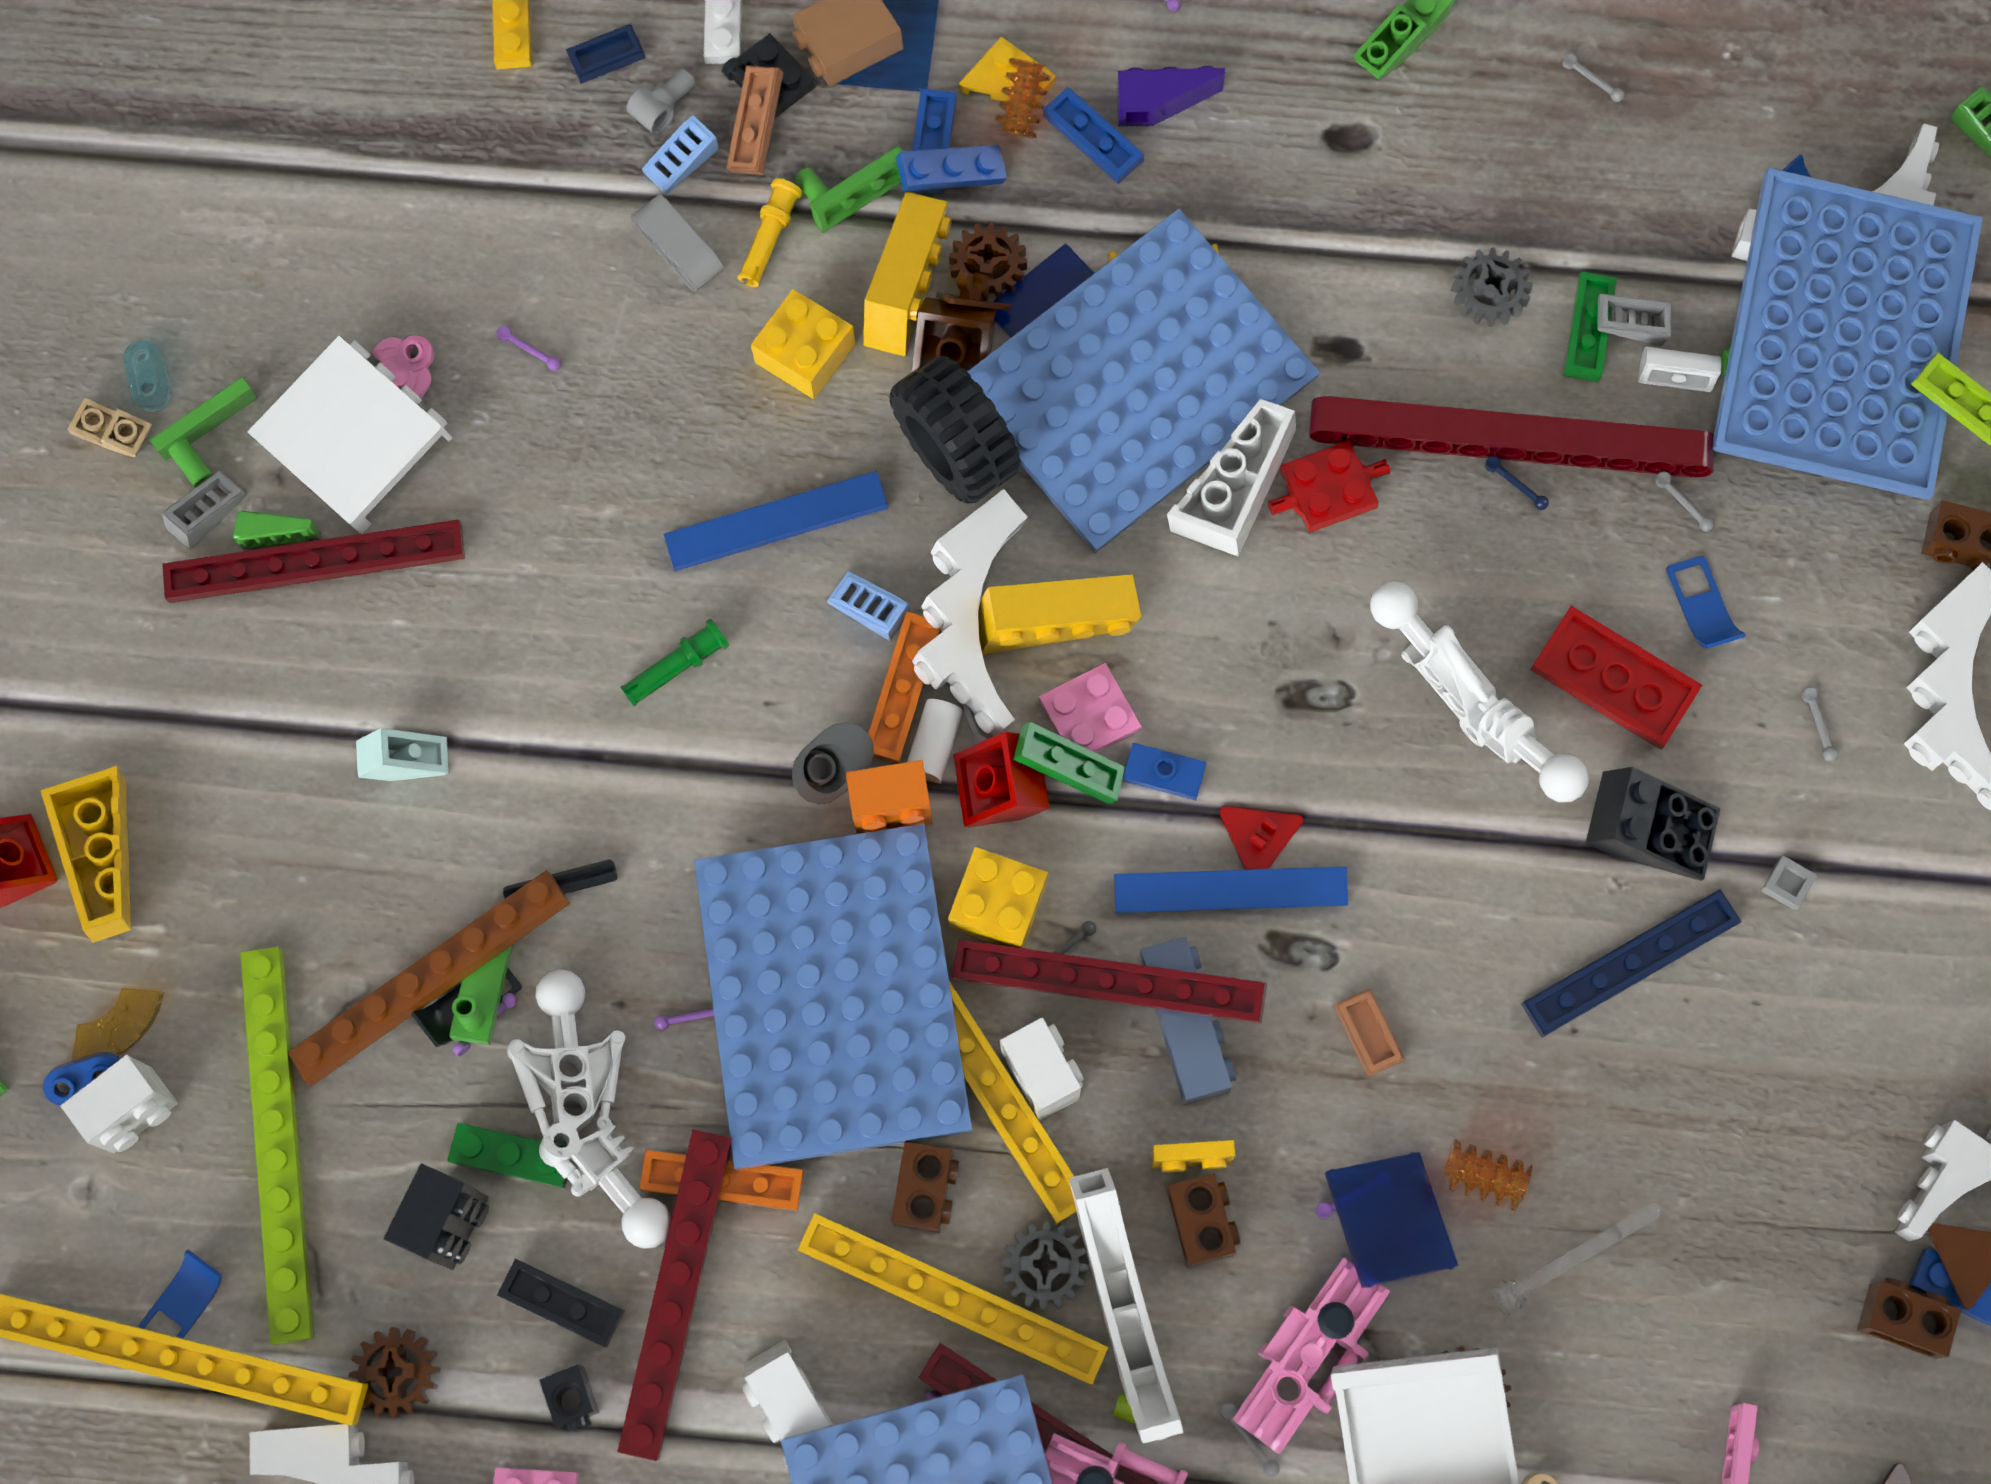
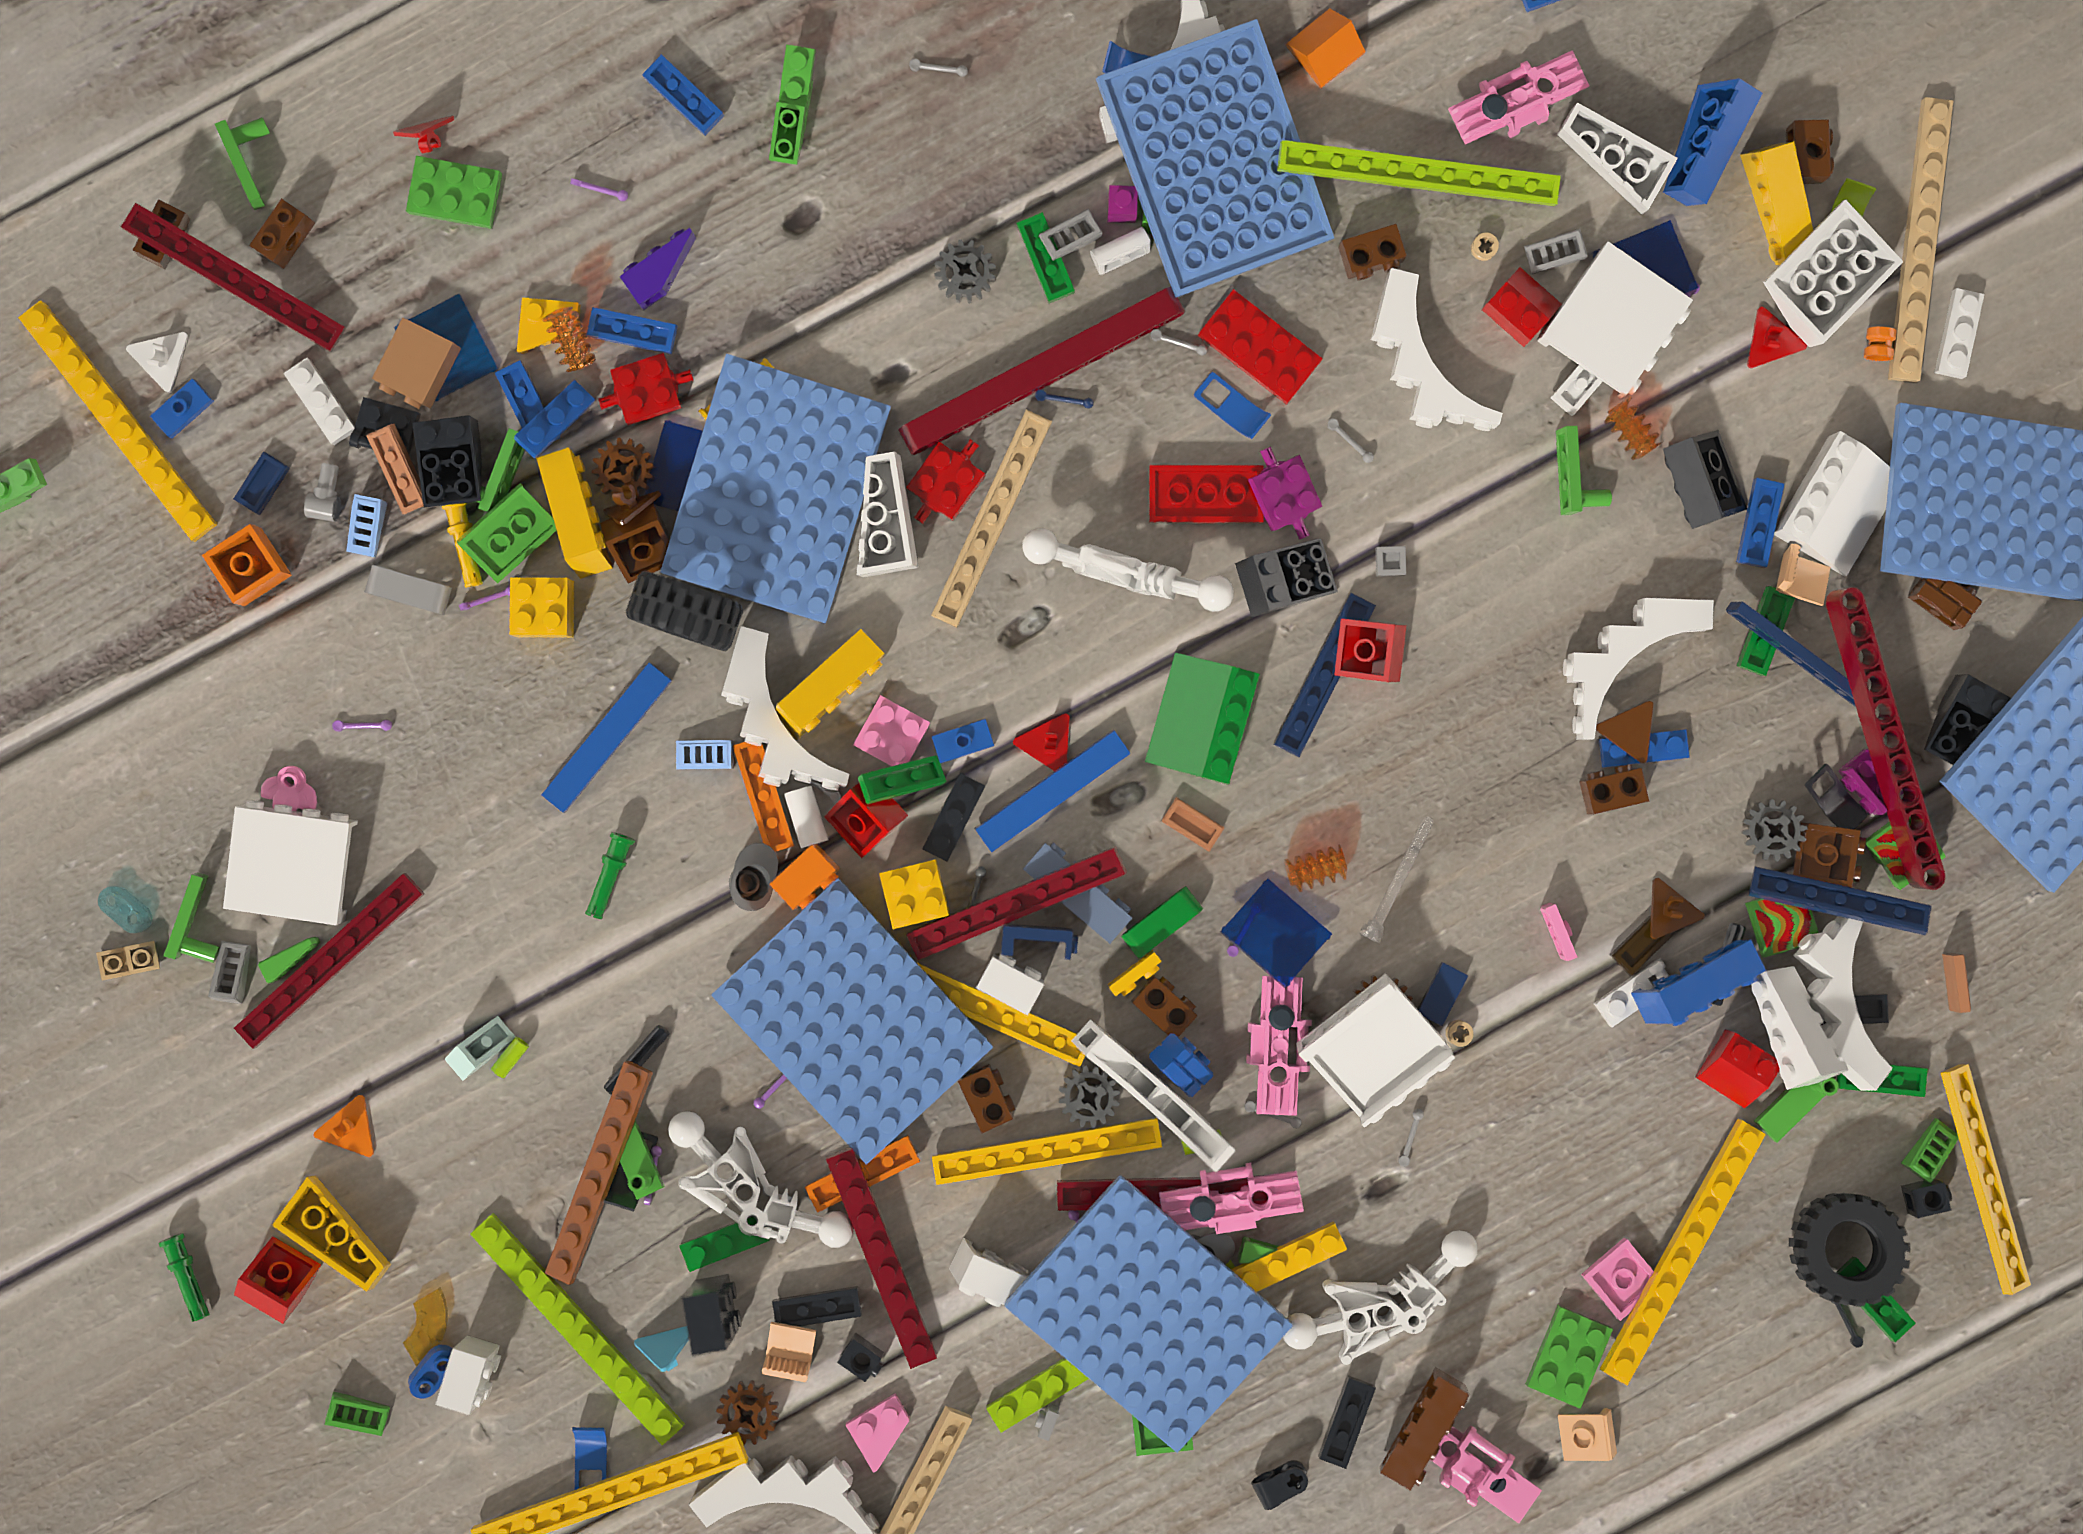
camera: 35 degrees left, 15 degrees up
none -> orange brick [202,524,292,606]
none -> orange piece [313,1095,374,1157]
none -> black slope [413,415,482,508]
none -> bright green plate [456,484,557,584]
none -> medium lavender hinge [459,585,510,611]
none -> lime axle [491,1036,529,1079]
none -> red plate [598,353,694,425]
none -> medium azure piece [634,1326,689,1372]
none -> light nougat piece [762,1322,816,1382]
none -> black plate [922,773,986,862]
none -> tan tile [931,410,1052,628]
none -> dark blue panel [1001,923,1078,960]
none -> magenta brick [1107,185,1138,223]
none -> green beam [1121,886,1204,959]
none -> green slope [1145,653,1260,785]
none -> blue brick [1149,1033,1214,1097]
none -> red plate [1198,289,1323,405]
none -> magenta plate [1248,446,1323,540]
none -> red slope [1334,619,1407,682]
none -> dark blue tile [1418,962,1468,1026]

